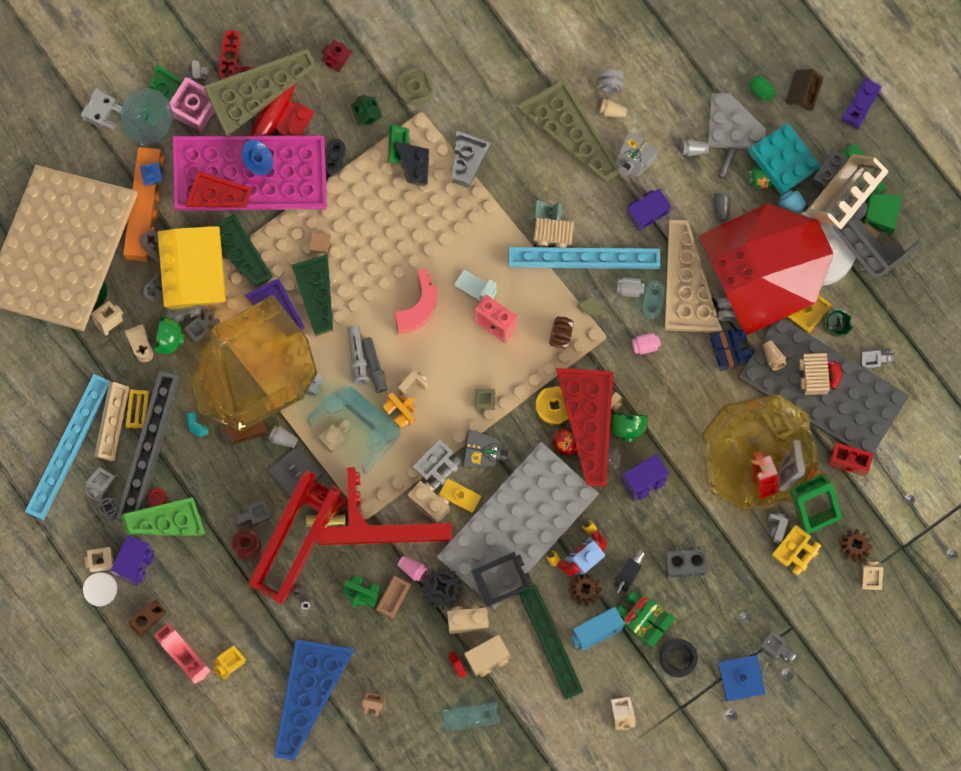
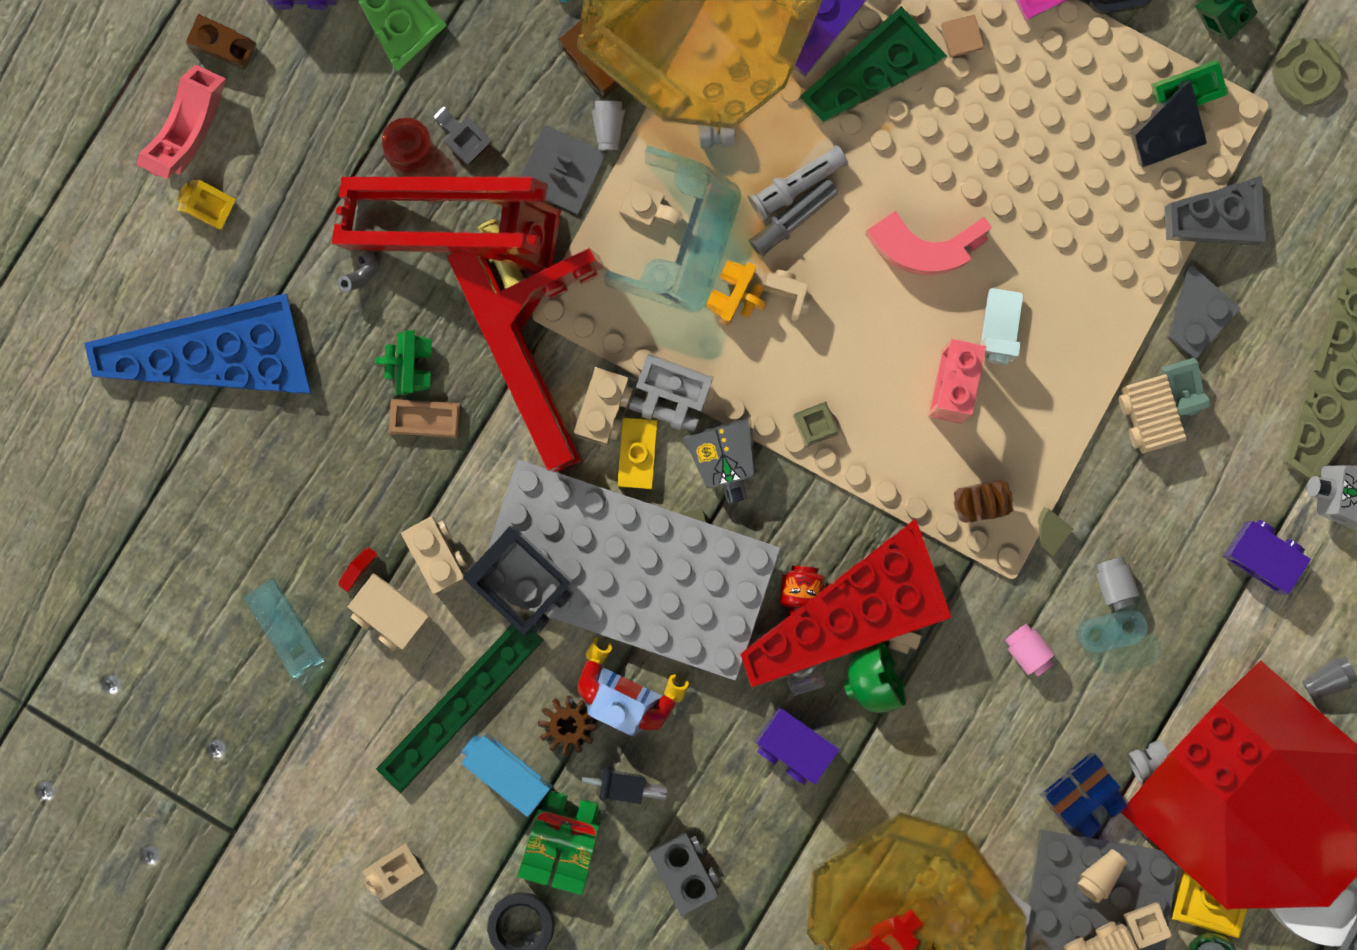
camera: 65 degrees right, 10 degrees up
medium nougat tile [362,692,385,717] -> none
bright pink cone [398,556,428,582] -> none
black gear [420,566,463,610] -> none
medium azure plate [508,247,660,269] -> none
yellow plate [536,386,569,426] -> none
tan wing [665,219,722,333] -> none
none -> tan plate [1124,902,1172,949]
none -> dark grey wing [1167,265,1241,359]

